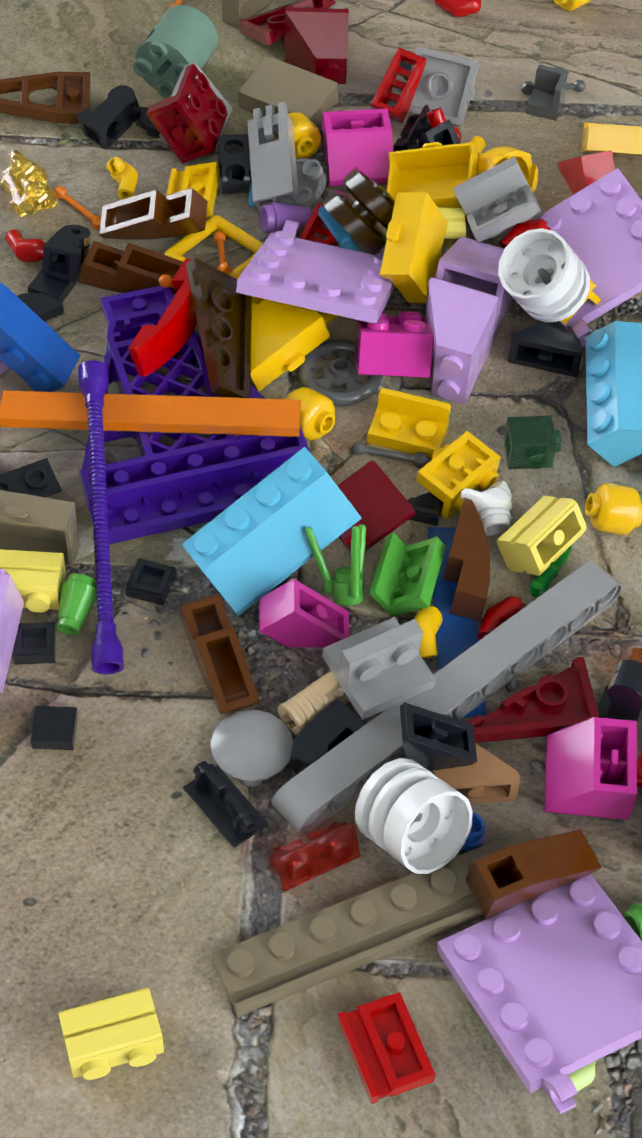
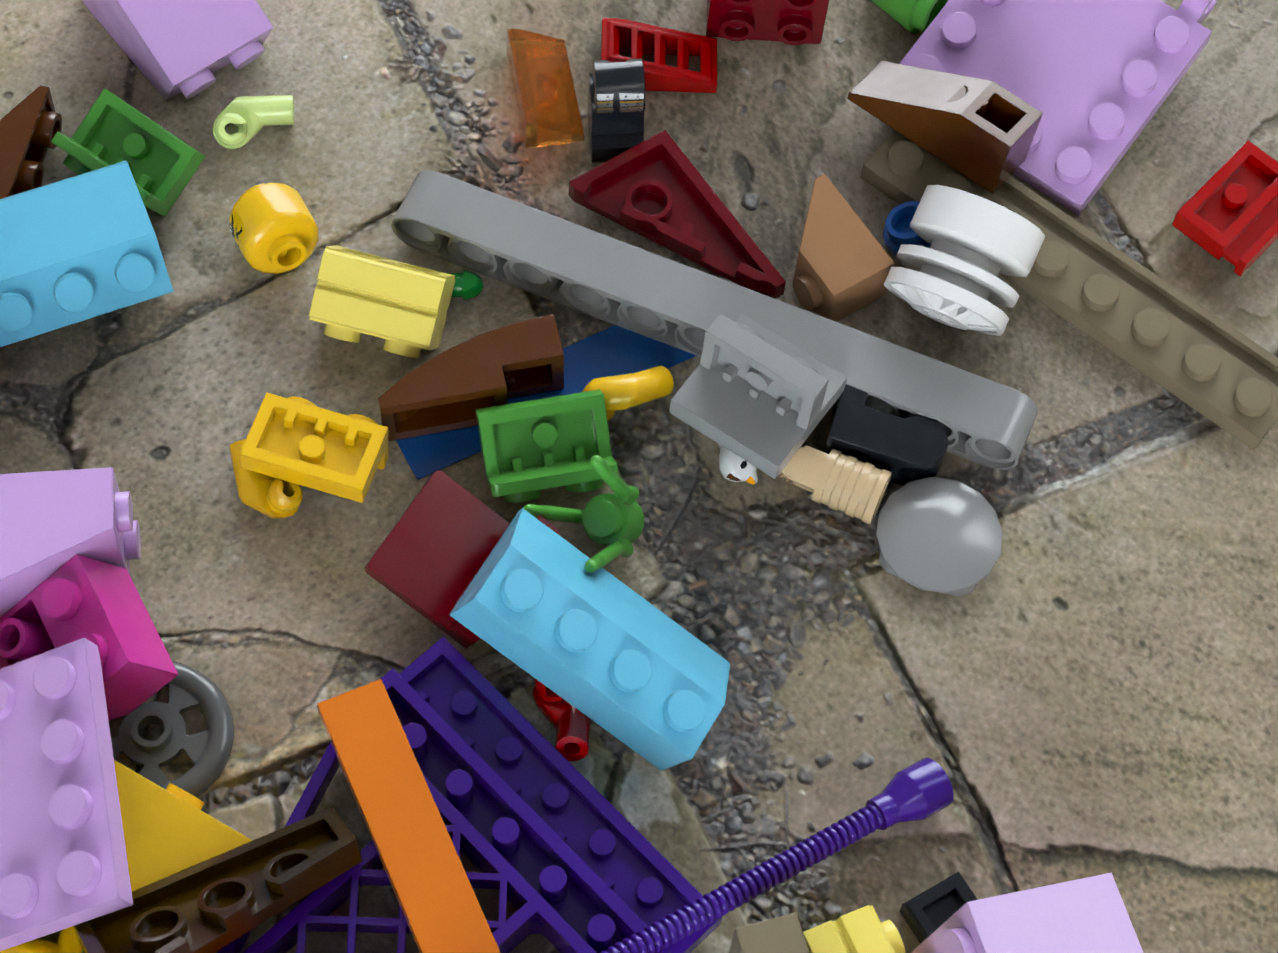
camera: 120 degrees left, 10 degrees up
black tile [31,706,78,750] -> none
bright green cone [56,573,97,636] -> none
black tile [126,558,176,606] -> none
reddish brown slope [179,594,260,715] -> none
black hinge [183,761,268,849] -> none
dark pink slope [260,579,350,647] -> none
clear red hinge [267,821,361,892] -> none
yellow head [284,387,335,441] -> none
dark grey hinge [352,441,428,468] -> none
yellow bracket [367,388,451,459] -> none
black slope [400,702,477,771] -> none
black tile [407,491,444,526] -> none
white animal [461,481,512,536] -> none
red arm [478,596,527,640] -> none
clear green brick [503,415,561,469] -> none
dark pink slope [544,717,637,820] -> none

